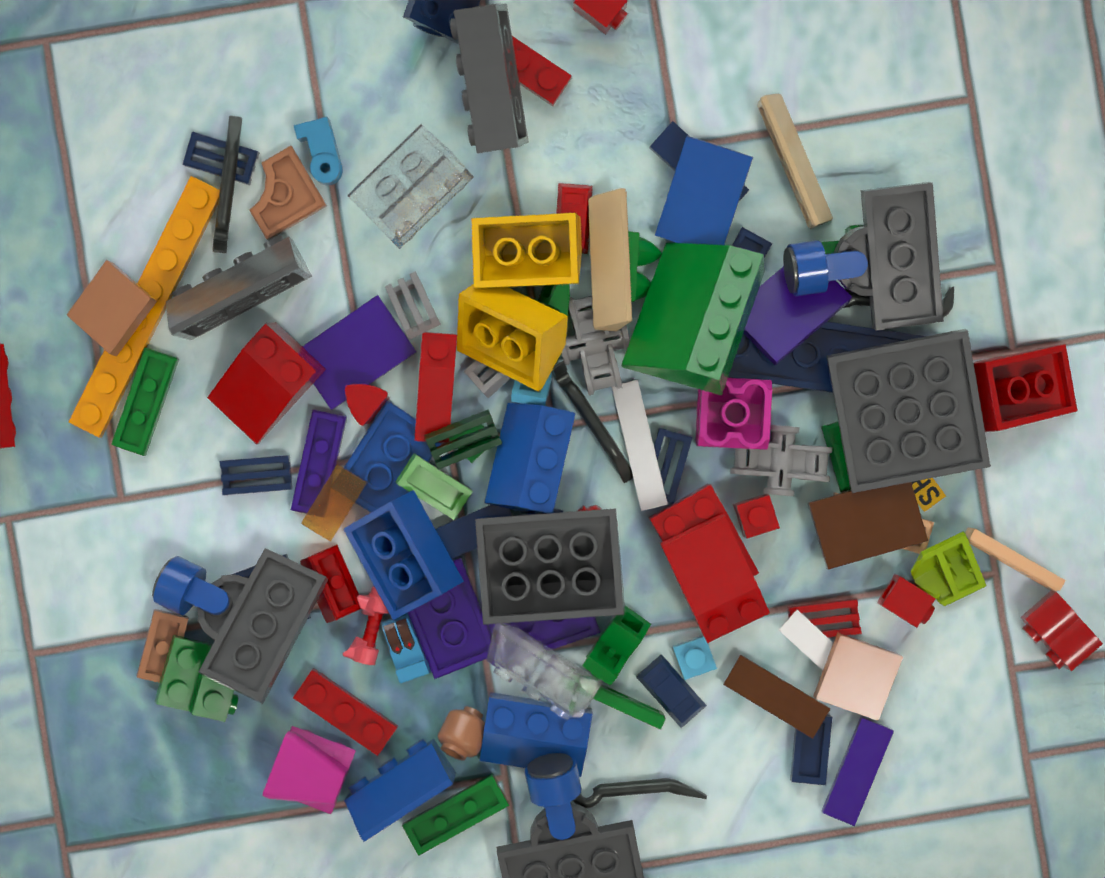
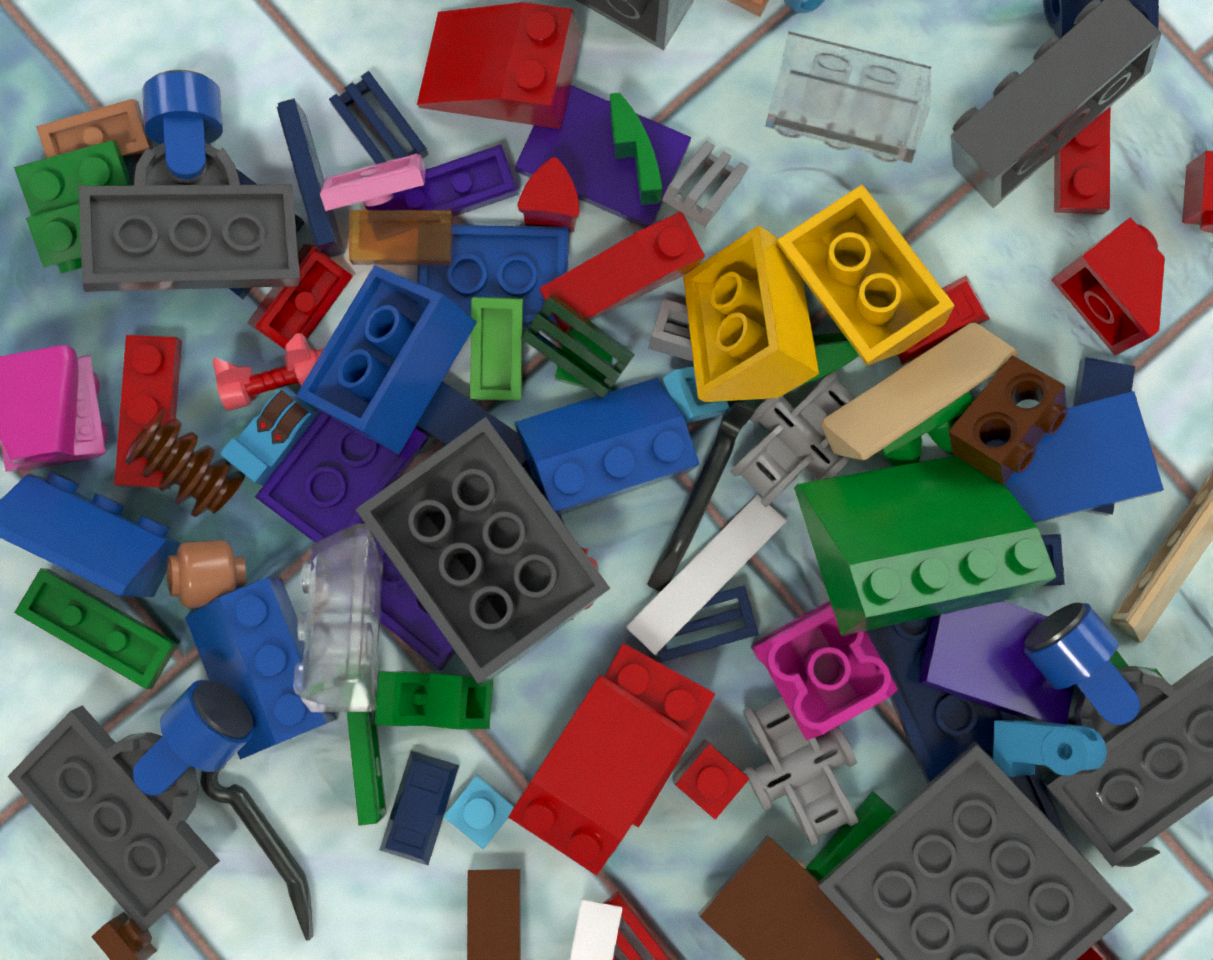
camera: 55 degrees right, 5 degrees down
none -> reddish brown piece [125,408,245,517]
none -> dark blue tile [276,98,345,258]
none -> bright pink plate [320,154,426,211]
none -> green slope [610,93,662,205]
none -> reddish brown brick [948,355,1068,485]
none -> dark azure leg [993,720,1107,777]
none -> red slope [1051,217,1165,356]

